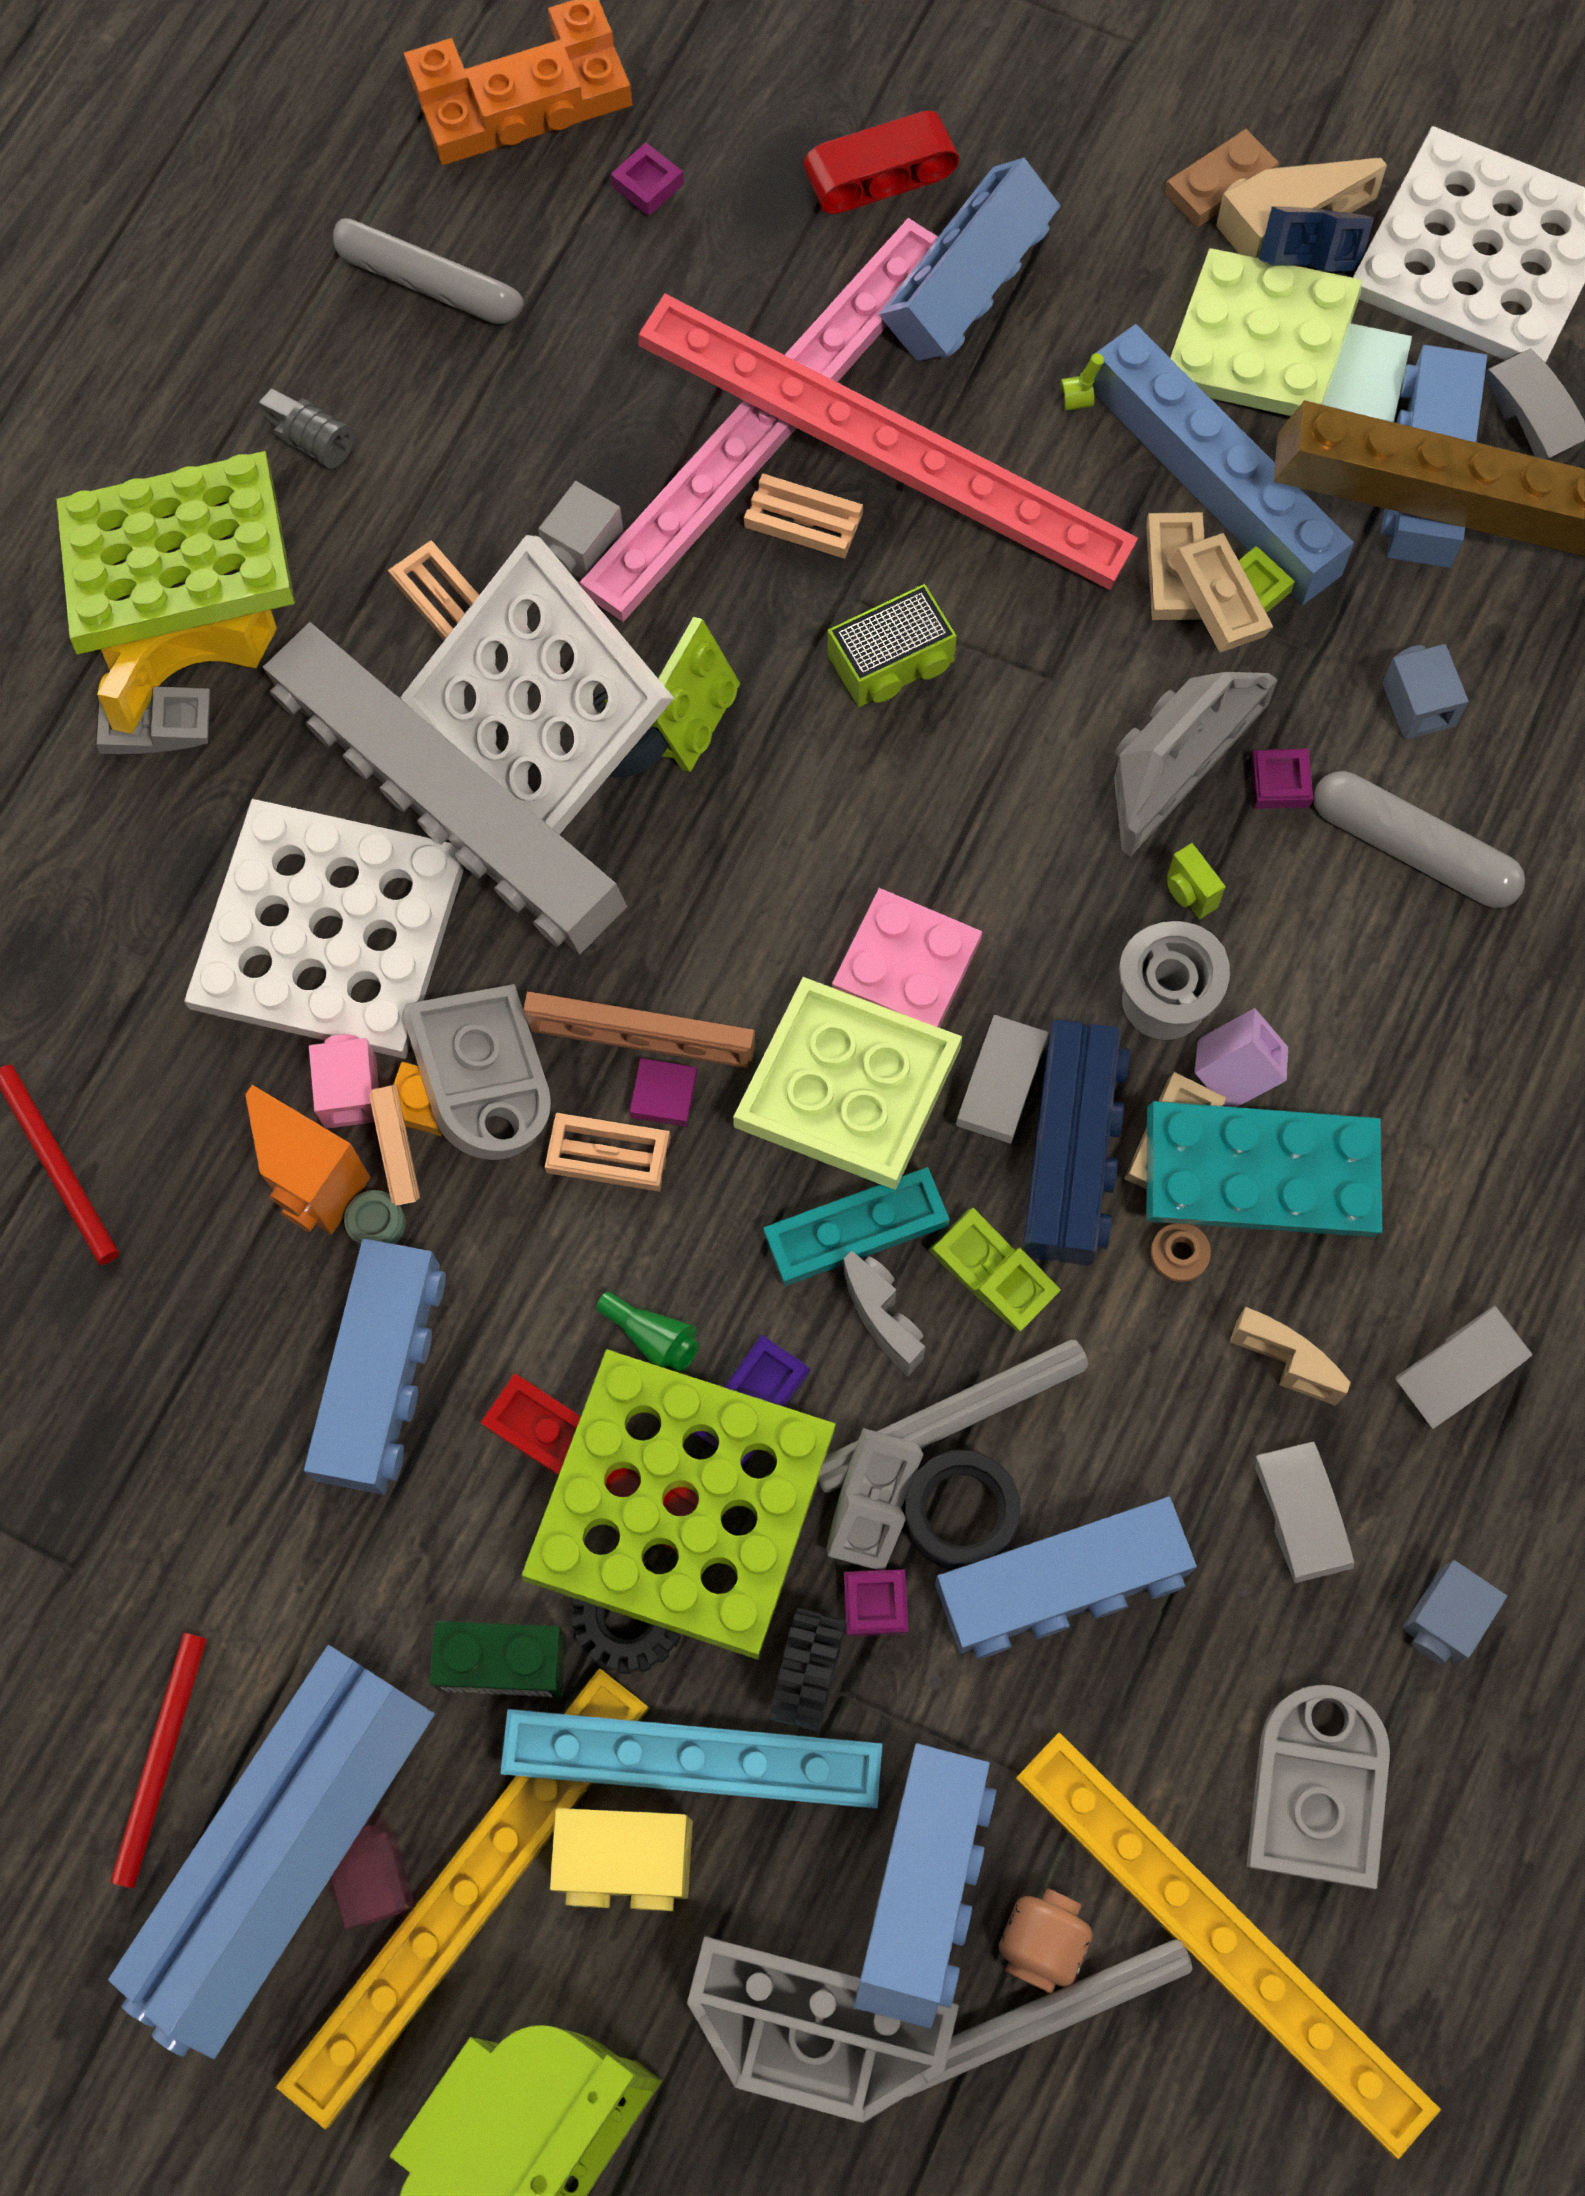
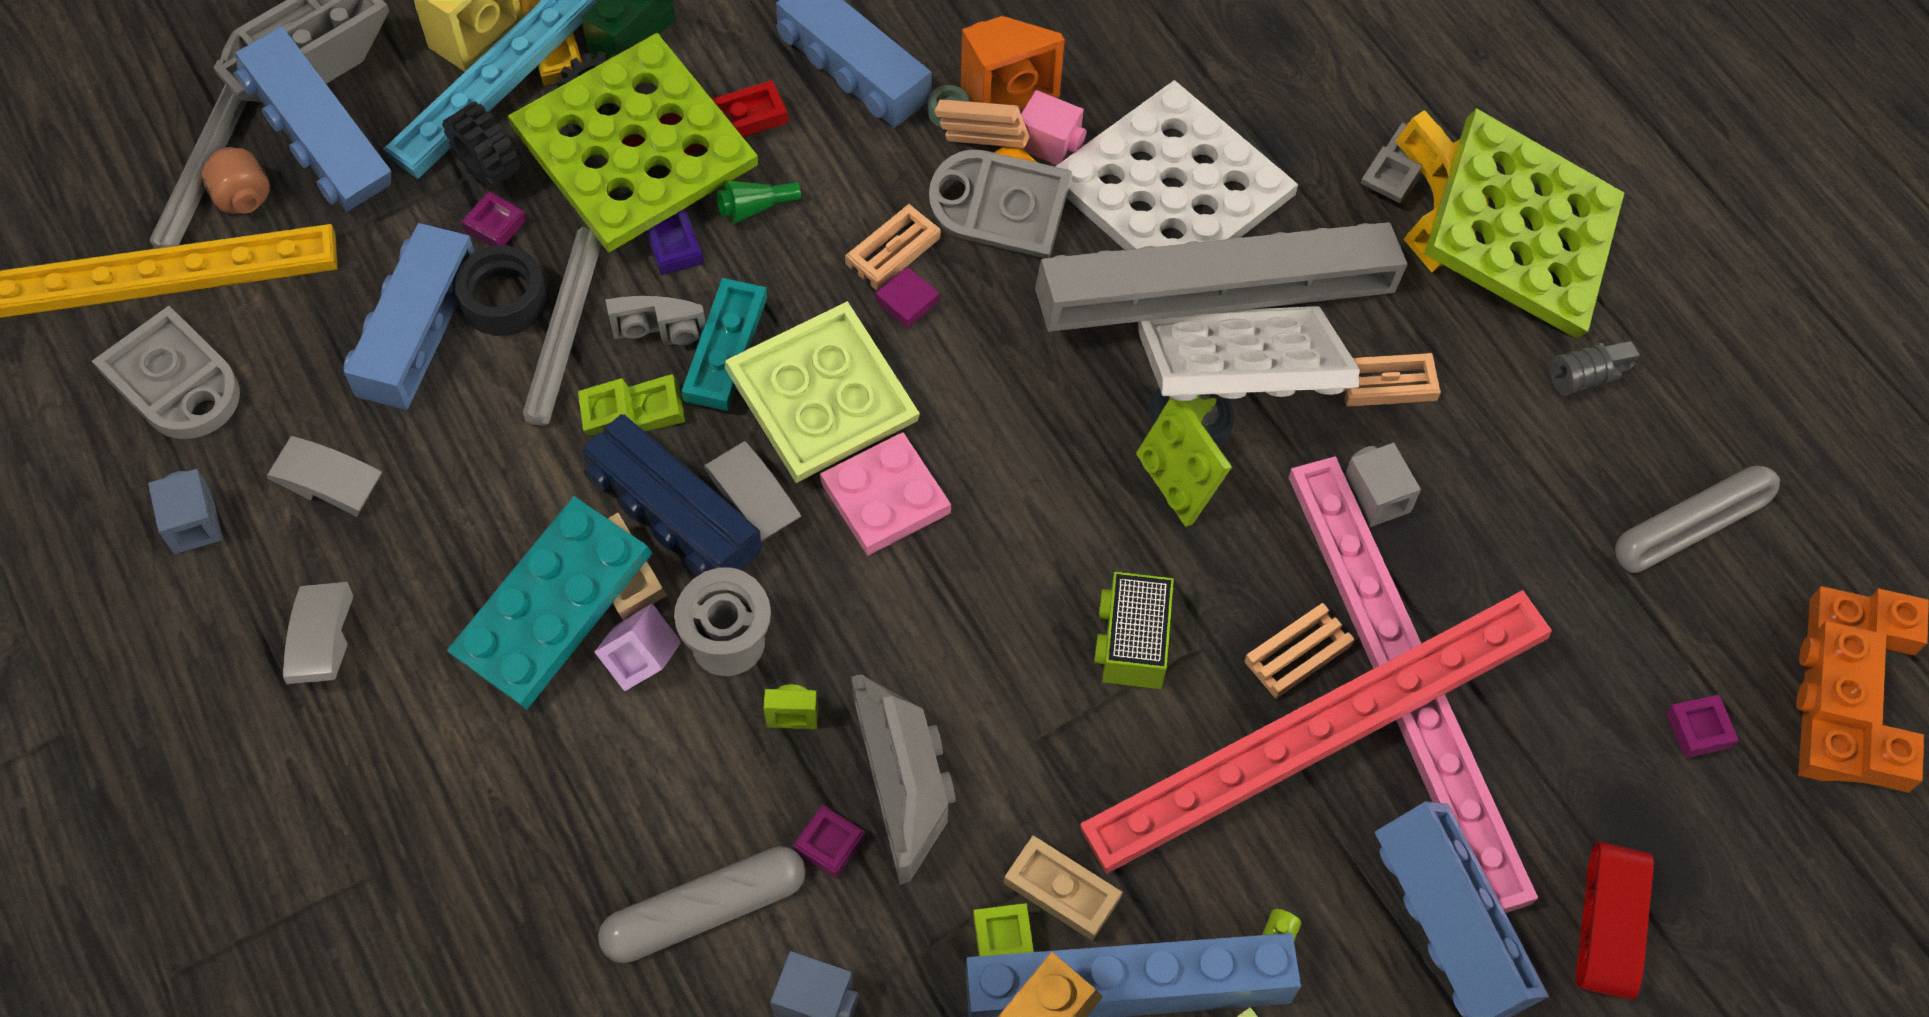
camera: 120 degrees right, 10 degrees down
nougat tile [523,991,756,1069] -> none
light grey slope [826,1428,923,1571] -> none
medium nougat plate [1151,1223,1211,1282] -> none
tan plate [1170,533,1273,653] -> none
tan slope [1230,1307,1351,1406] -> none

